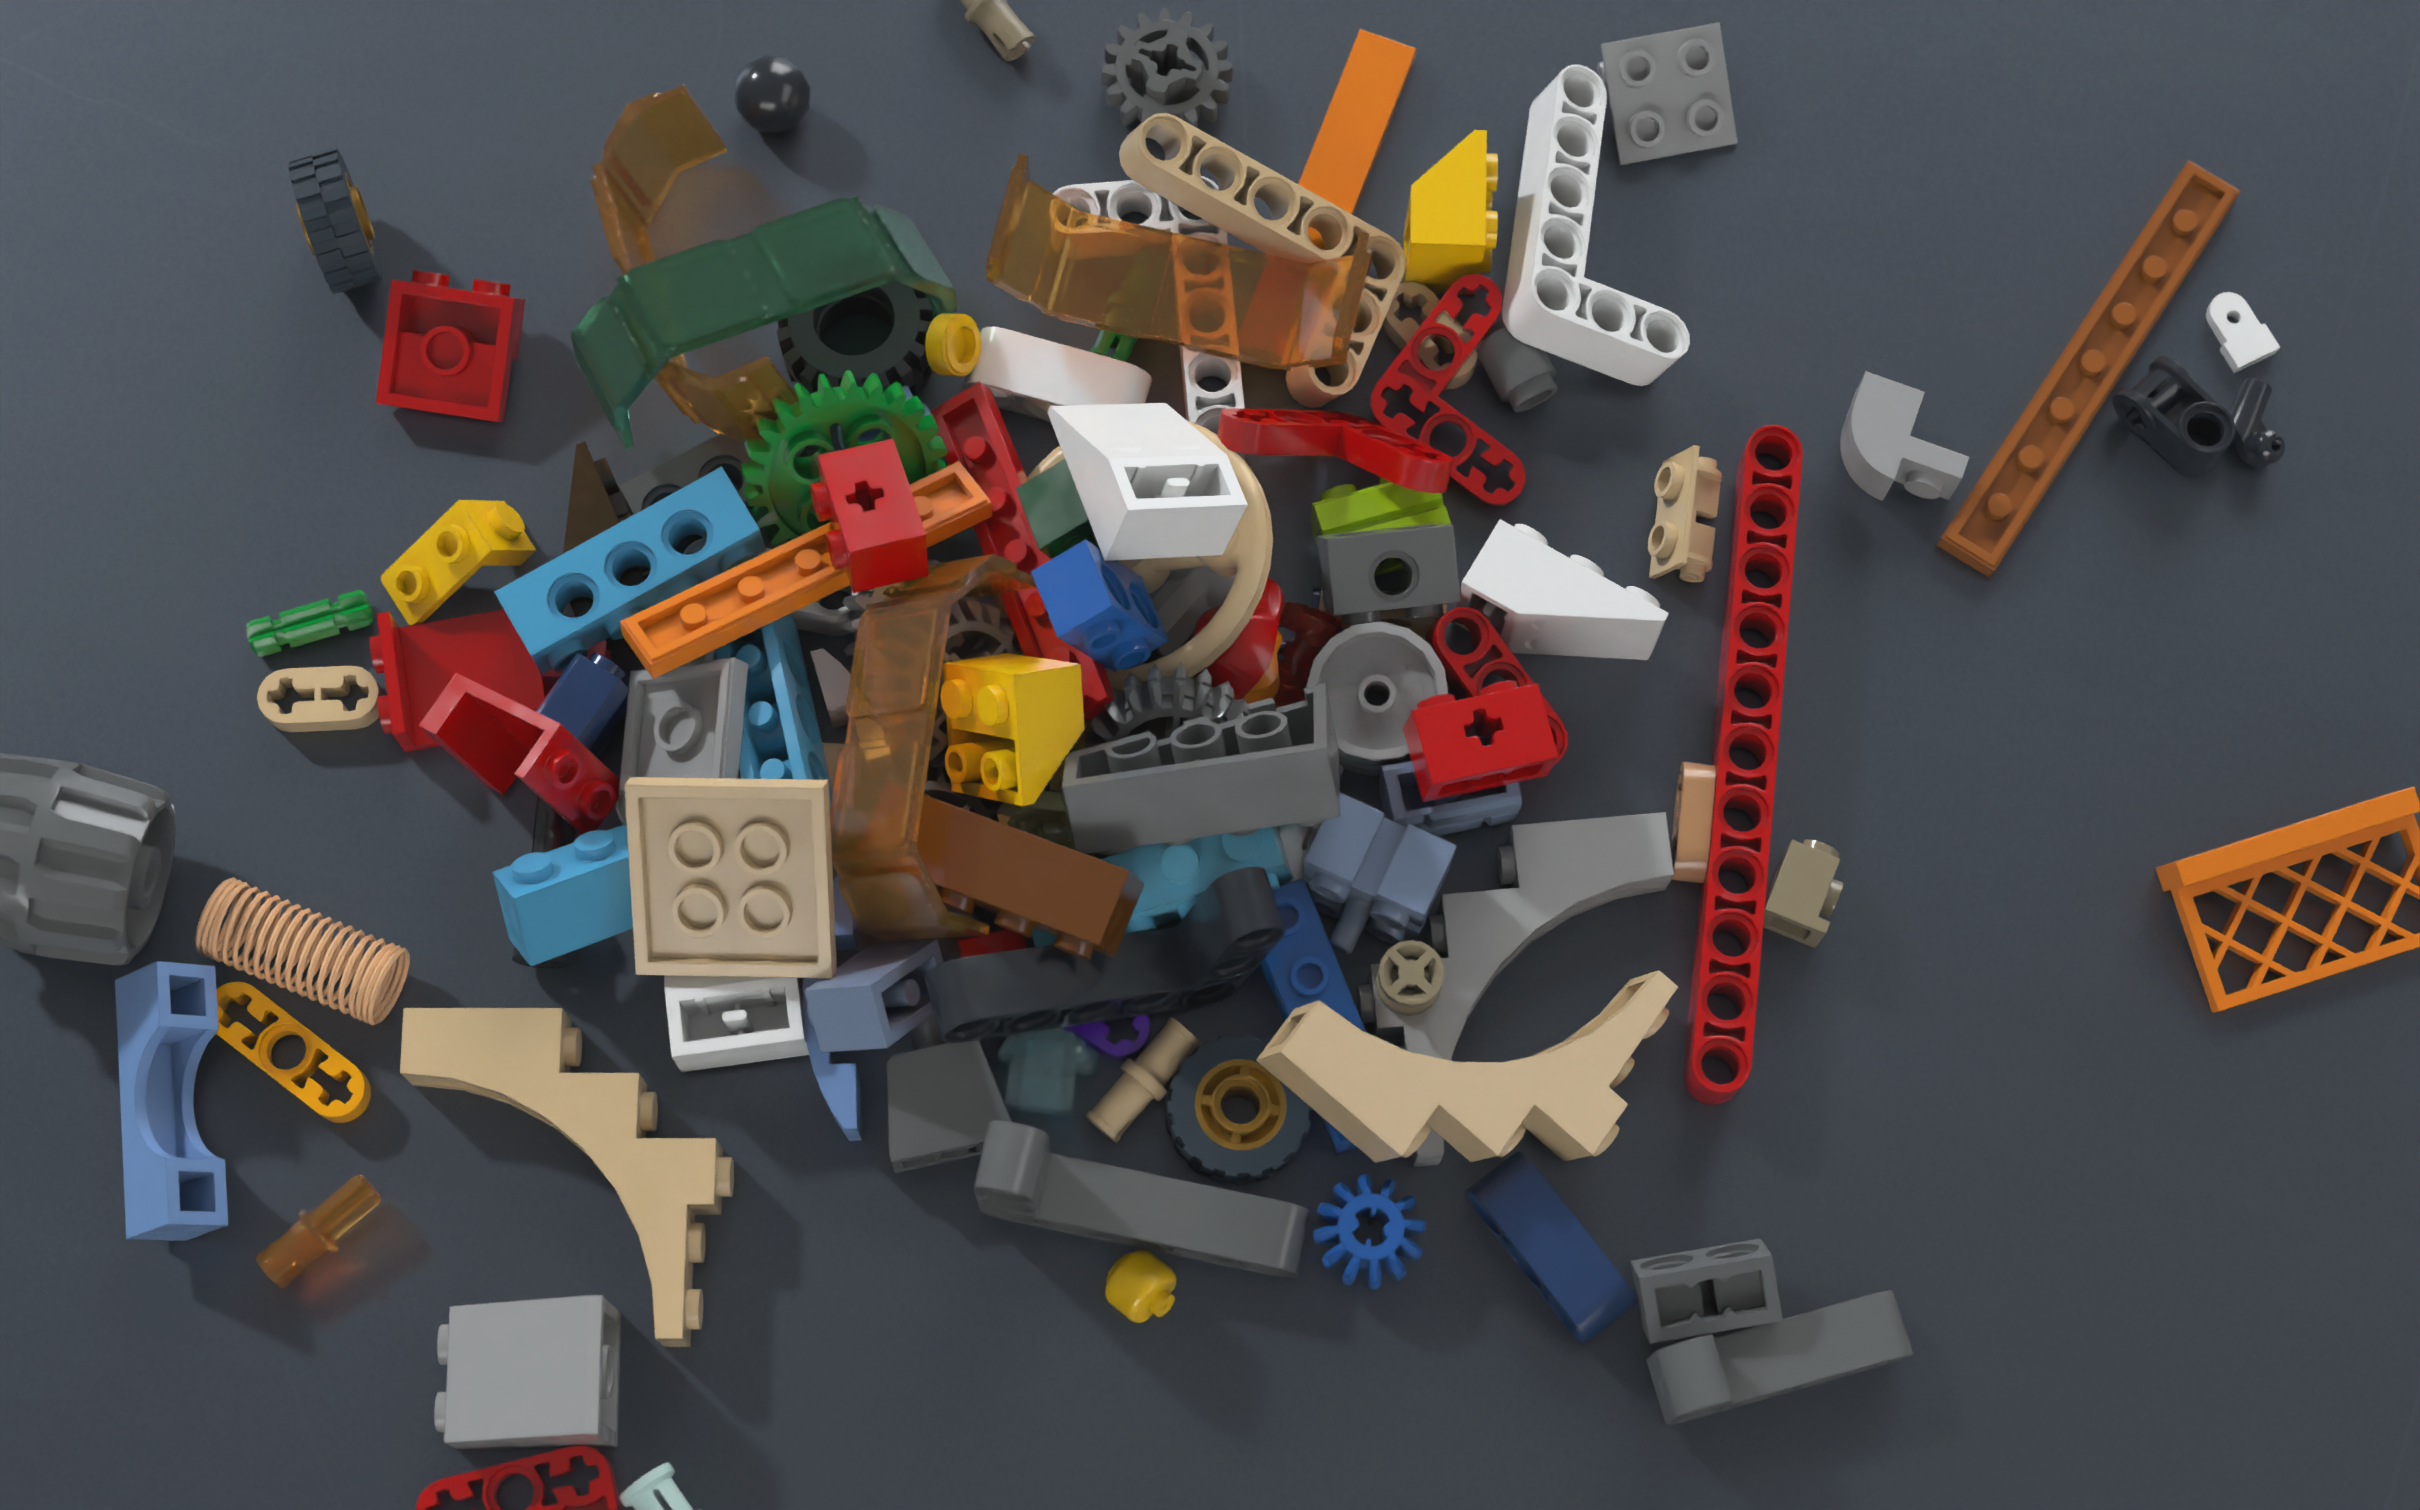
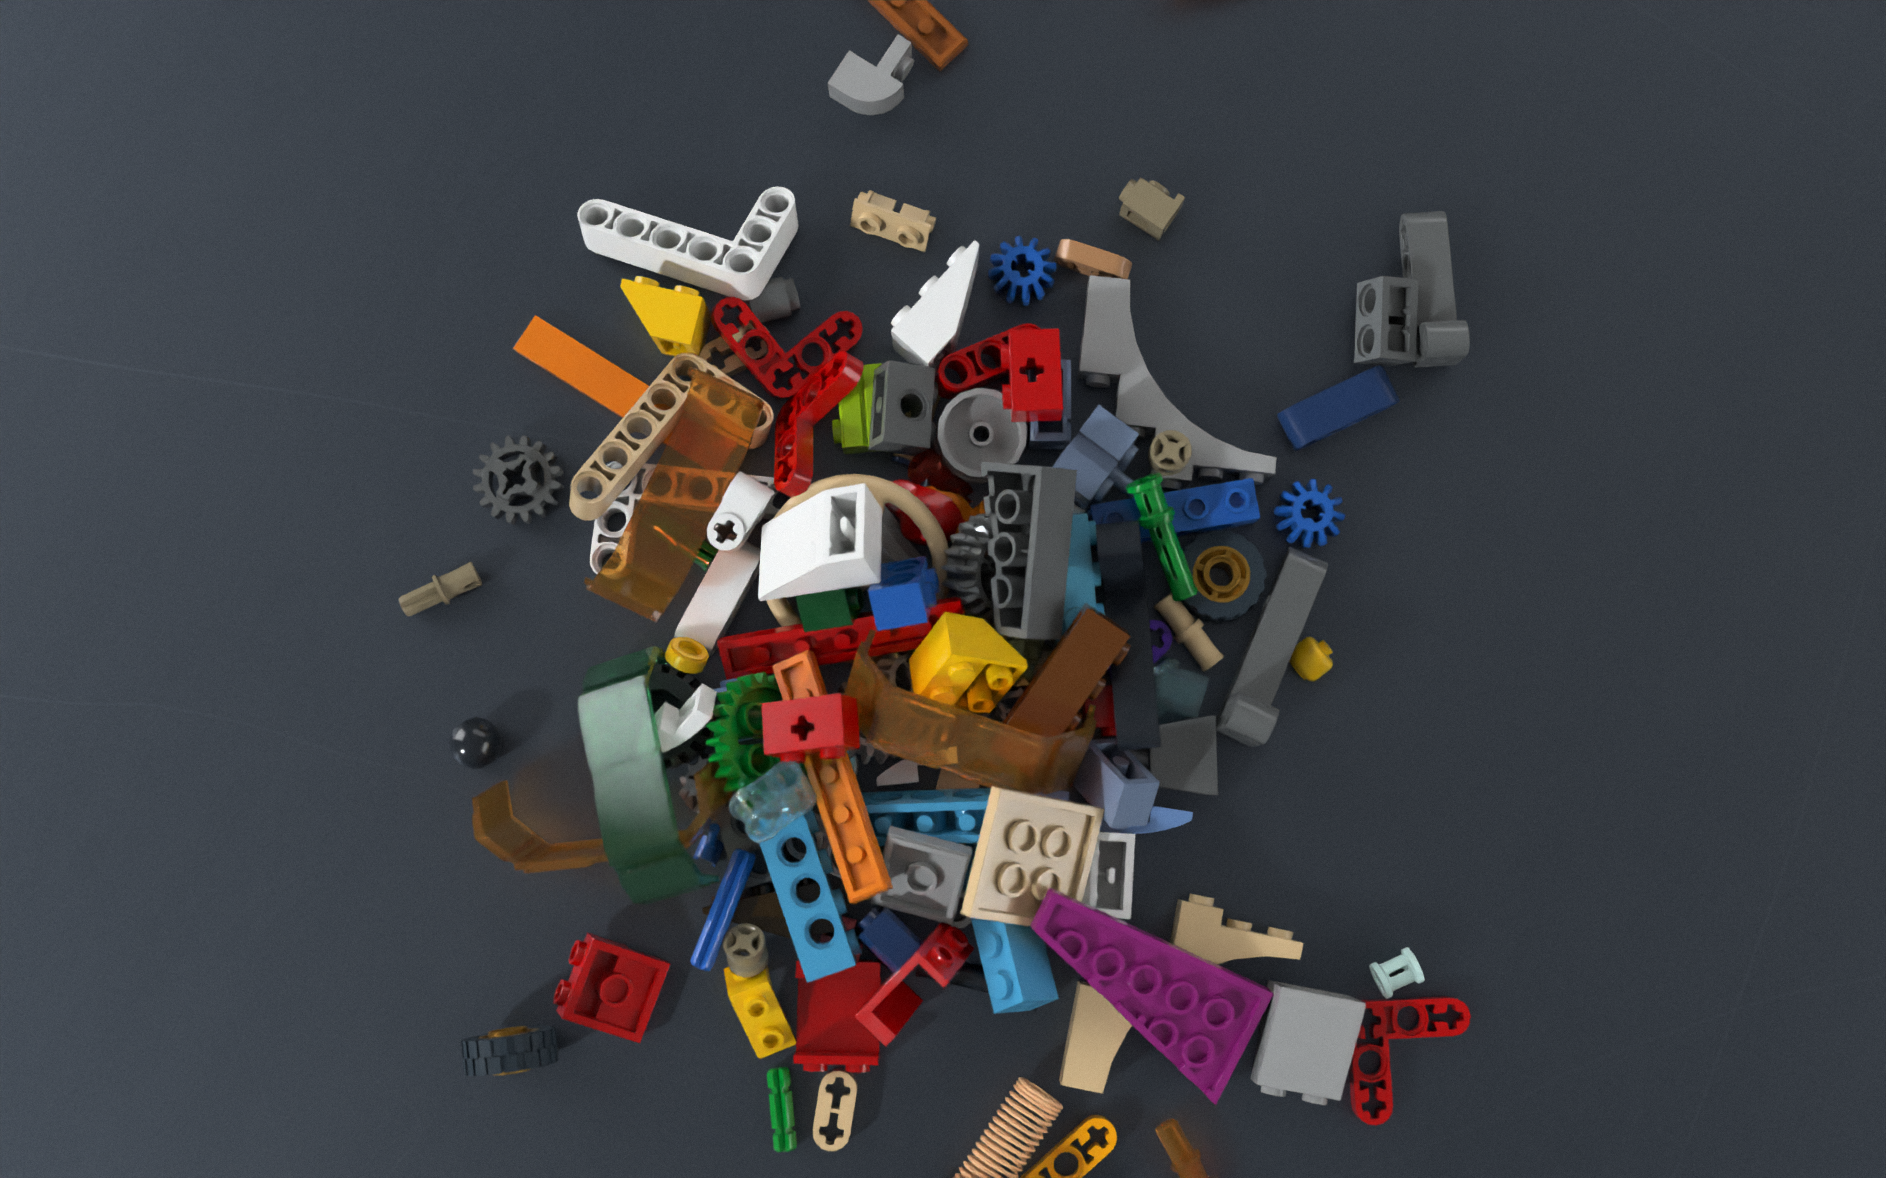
camera: 75 degrees left, 10 degrees up
tan arch [1257,970,1678,1163] -> none
light grey hinge [1597,22,1738,165] -> none
red beam [1683,425,1803,1105] -> none
none -> white slope [637,683,716,759]
none -> blue axle [690,848,756,971]
none -> blue hand [693,823,724,867]
none -> white piece [707,471,776,553]
none -> dark tan wheel [723,923,769,977]
none -> clear light blue piece [729,761,817,842]
none -> blue gear [988,235,1057,306]
none -> magenta wing [1030,888,1274,1105]
none -> green pin [1126,473,1198,601]

